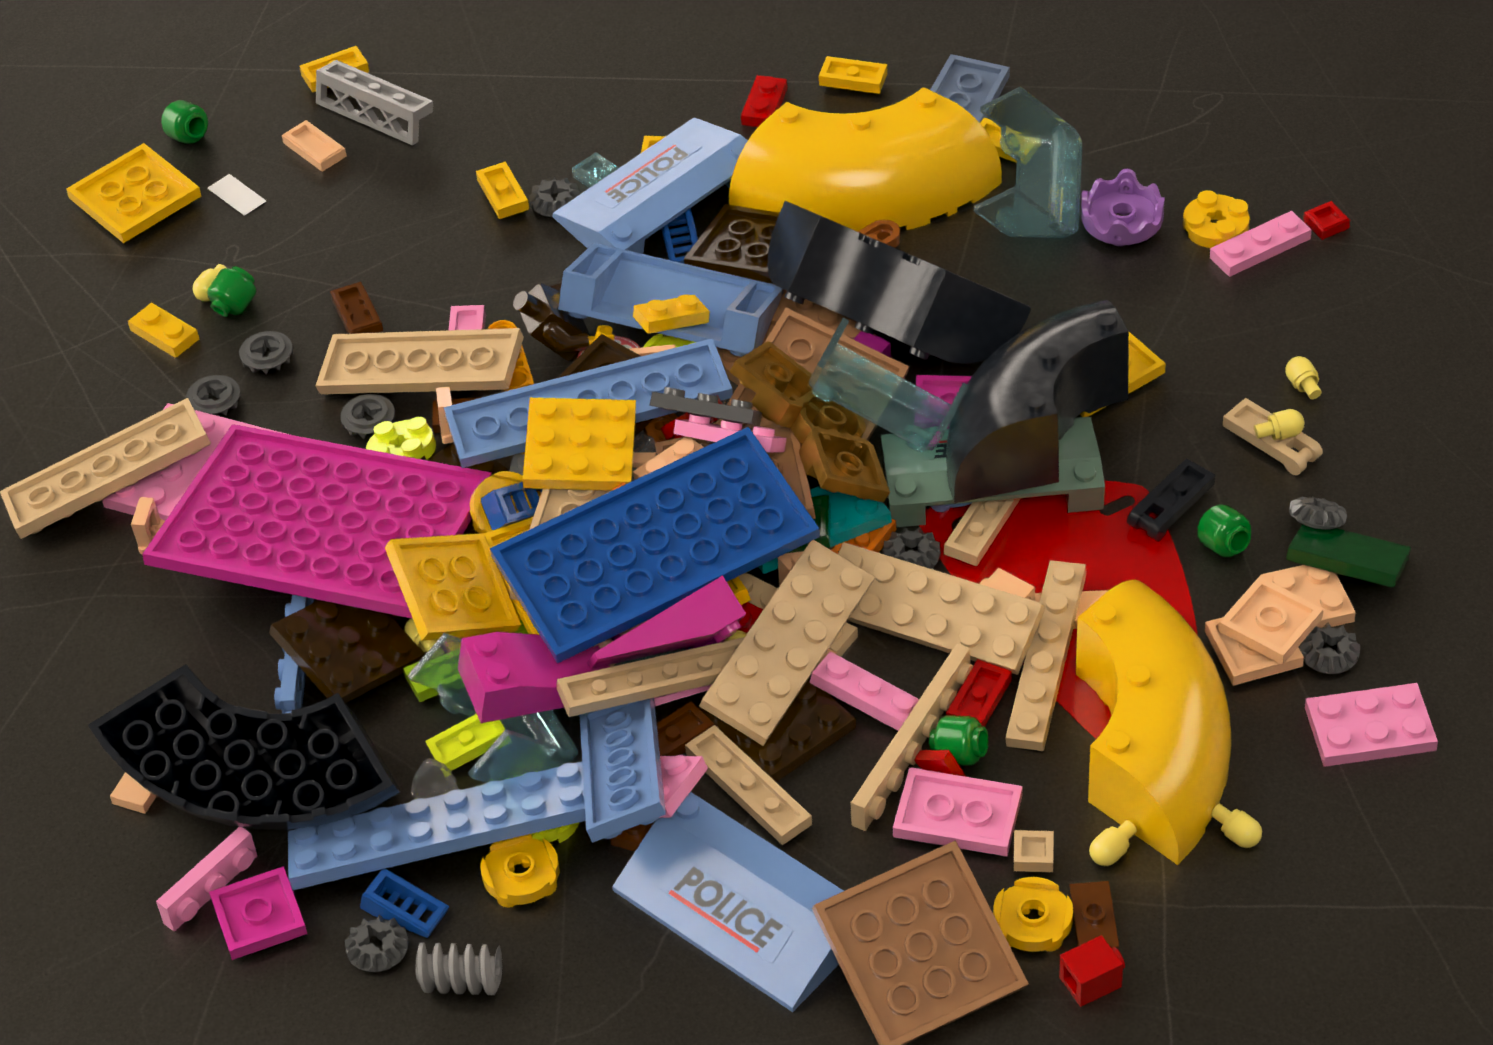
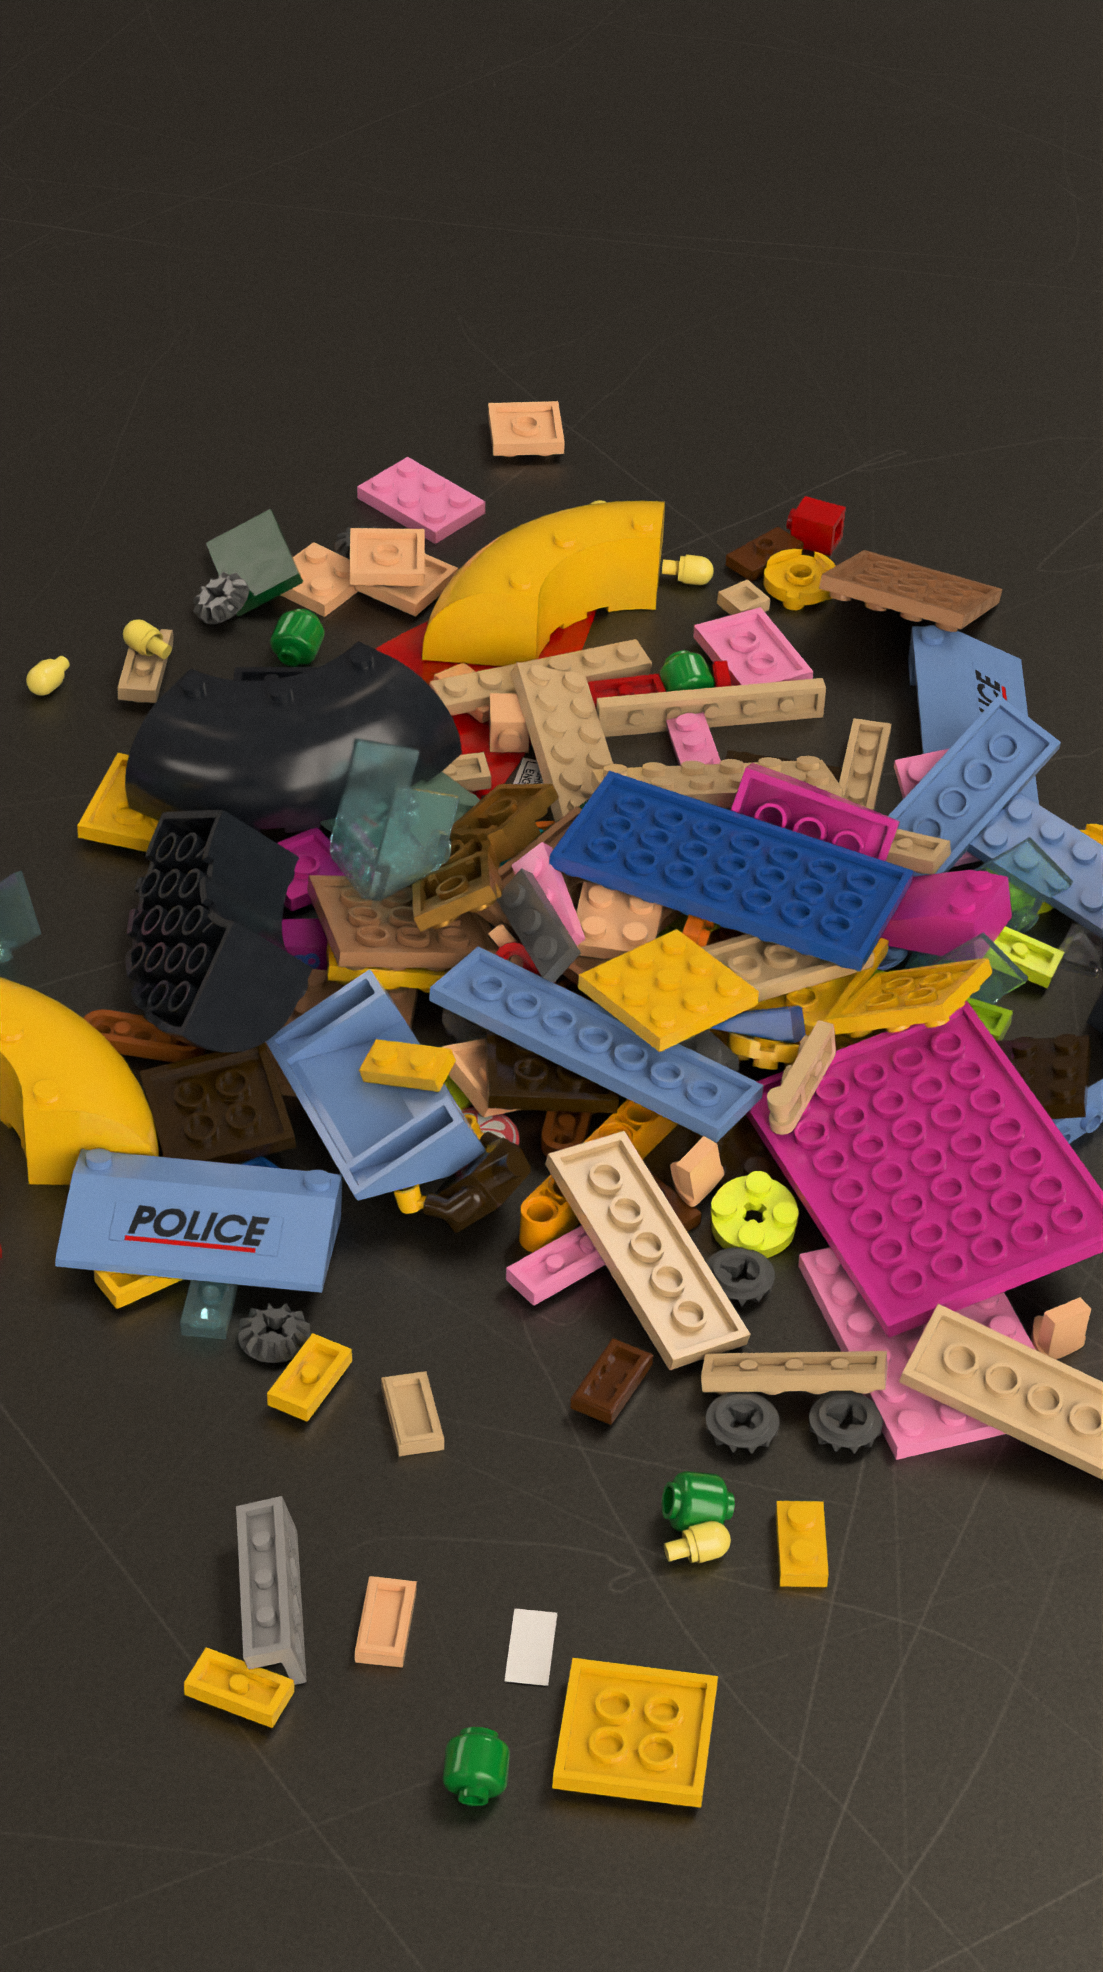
camera: 135 degrees left, 5 degrees down
none -> tan tile [381,1371,444,1457]
none -> light nougat plate [488,401,565,457]
none -> tan plate [701,1351,888,1395]
none -> tan plate [767,1020,836,1135]

